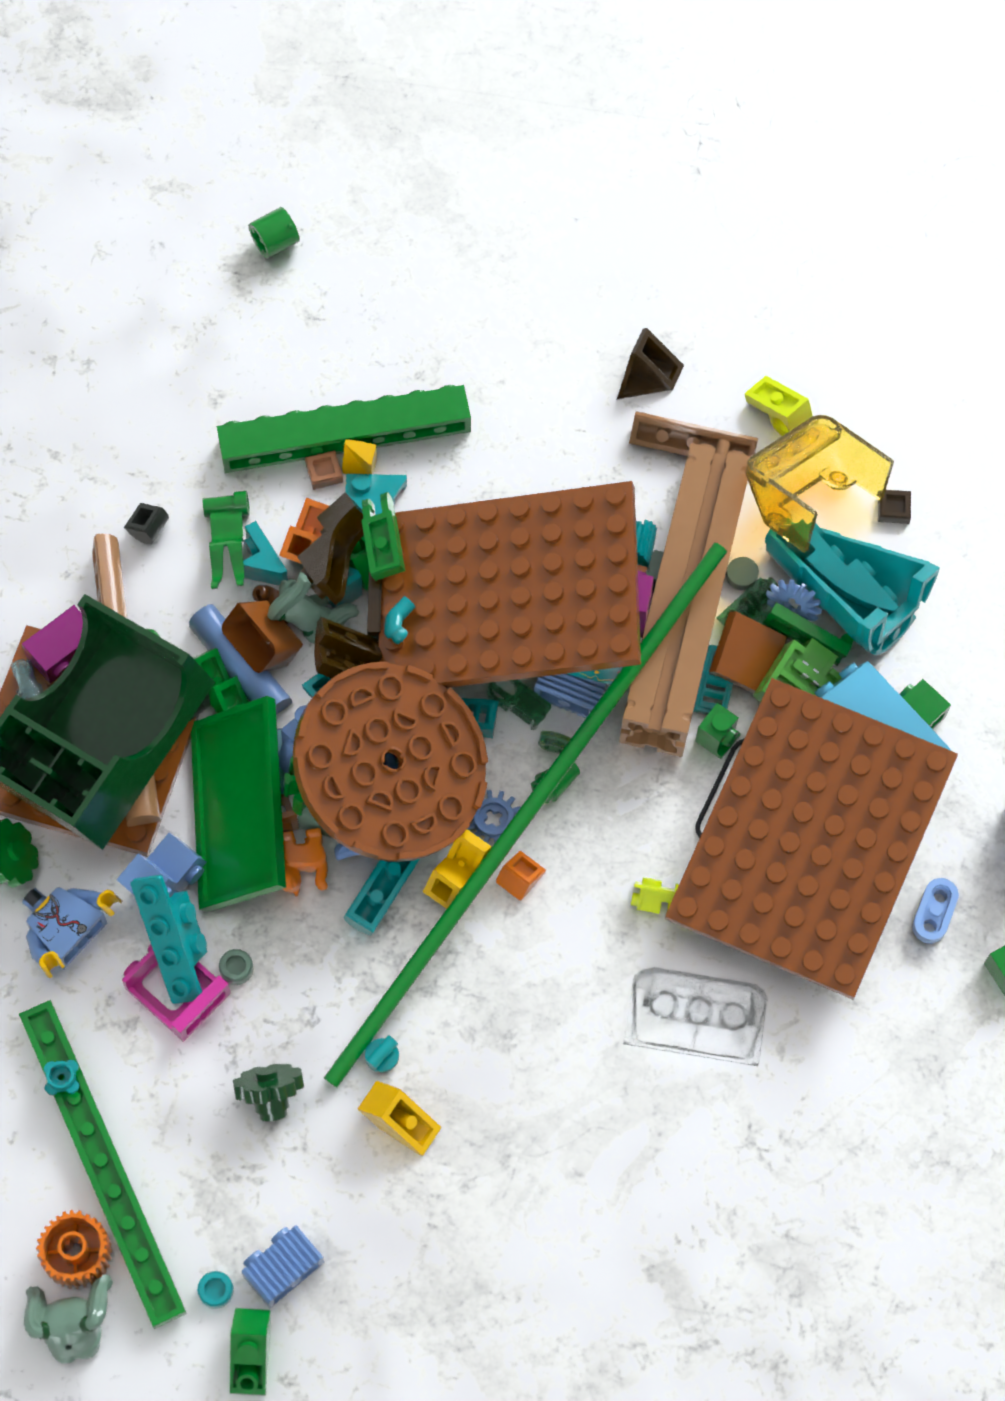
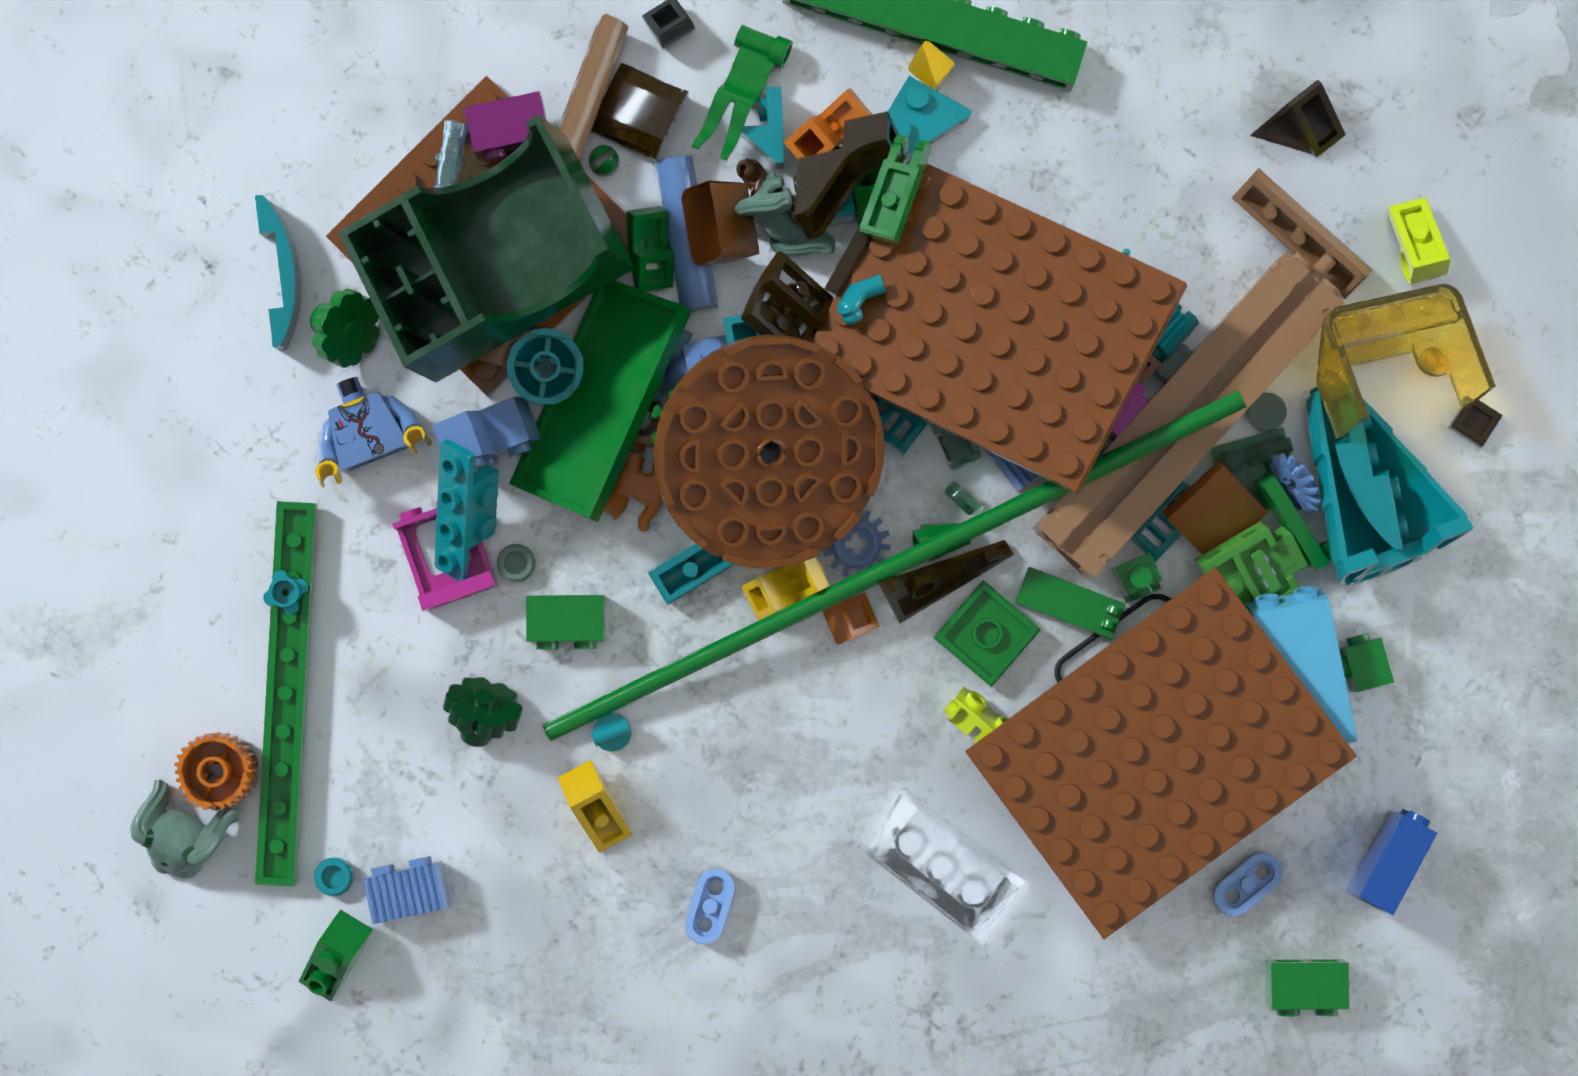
camera: 35 degrees right, 20 degrees up
nougat tile [305,450,343,490] -> none
none -> teal cylinder [507,328,584,405]
none -> green brick [526,595,606,650]
none -> dark brown slope [590,63,689,162]
none -> light blue plate [685,868,735,944]
none -> dark brown wing [878,540,1014,623]
none -> green plate [933,580,1041,688]
none -> green hinge [1015,567,1125,640]

